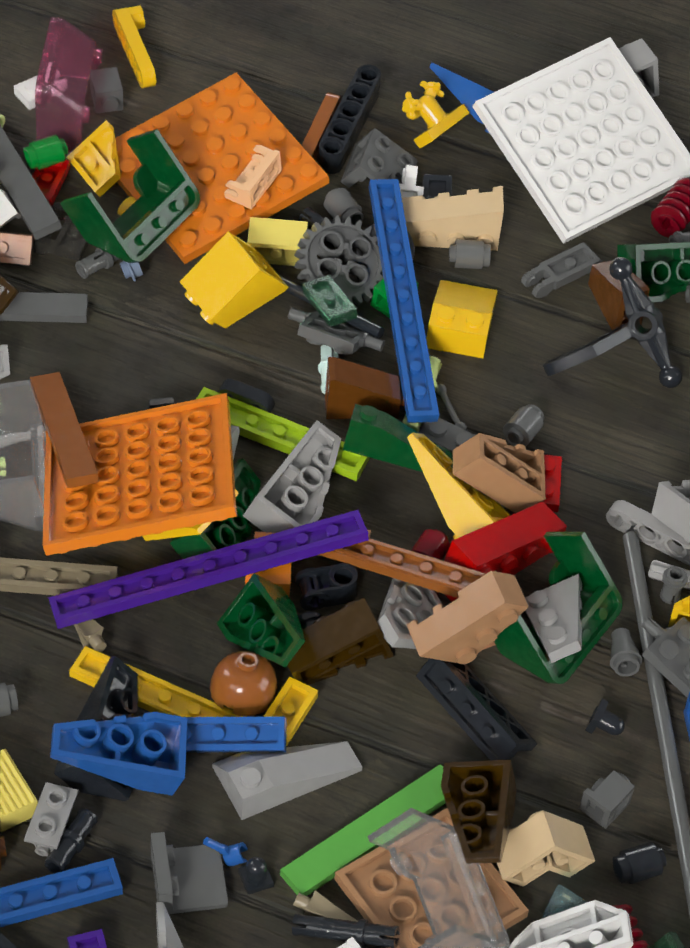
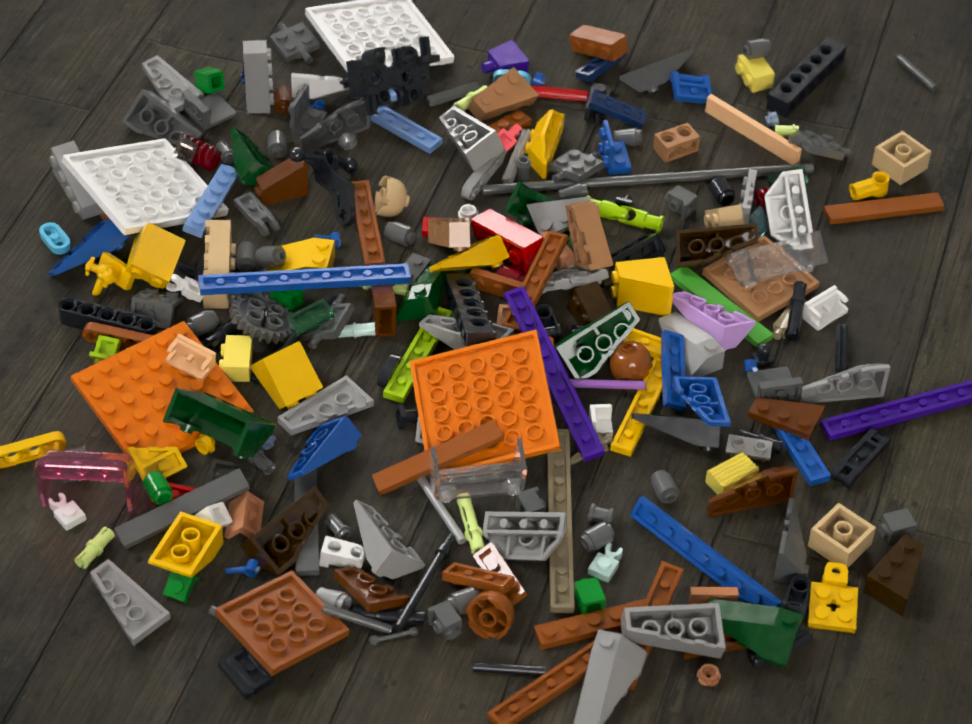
camera: 90 degrees left, 5 degrees down
none -> medium azure plate [39,222,71,255]
none -> lime bracket [89,335,121,364]
none -> yellow slope [125,222,186,289]
none -> clear smoke slope [172,134,198,163]
none -> medium blue plate [182,164,238,238]
none -> dark grey brick [255,246,287,267]
none -> light grey wing [277,375,374,436]
none -> blue wedge [287,415,362,480]
none -> blue hand [314,232,341,248]
none -> dark orange tile [352,180,386,266]
none -> tan cylinder [374,176,409,217]
none -> black brick [444,274,496,347]
none -> white plate [458,204,478,222]
none -> dark orange plate [470,267,523,298]
none -> medium lavender bar [570,379,646,390]
none -> lime piece [587,195,665,233]
none -> white panel [589,404,613,437]
none -> yellow slope [610,257,674,316]
none -> lavender wedge [672,291,756,351]
none -> light grey wing [739,169,757,224]
none -> reddish brown wing [747,397,826,441]

